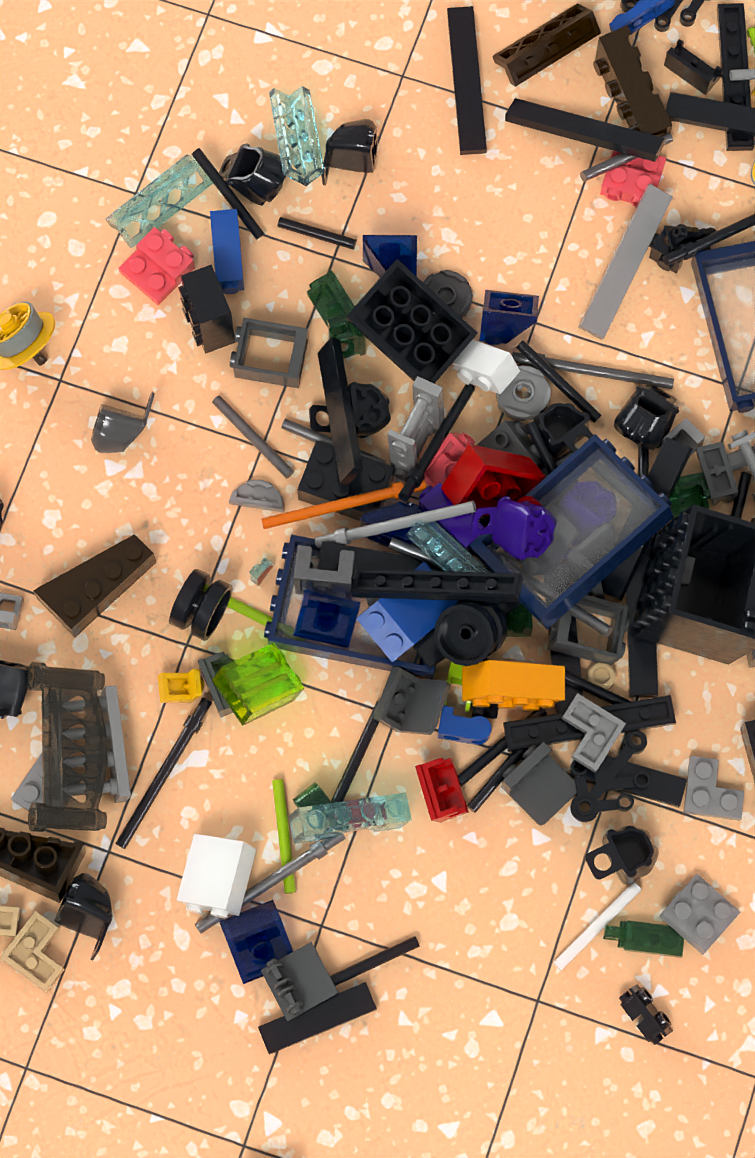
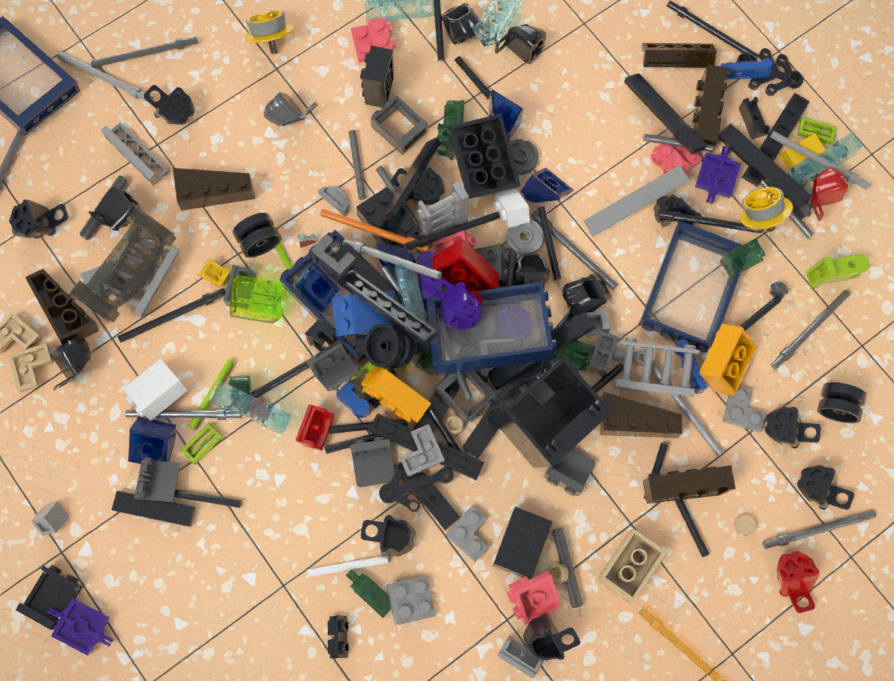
camera: 30 degrees right, 0 degrees up
blue slope [210,209,244,294] -> none
black tile [447,6,487,155] -> none
none -> light grey panel [31,501,69,536]
none -> lime tile [180,423,223,465]
none -> black hinge [305,320,336,352]
none -> dark purple plate [695,146,741,204]

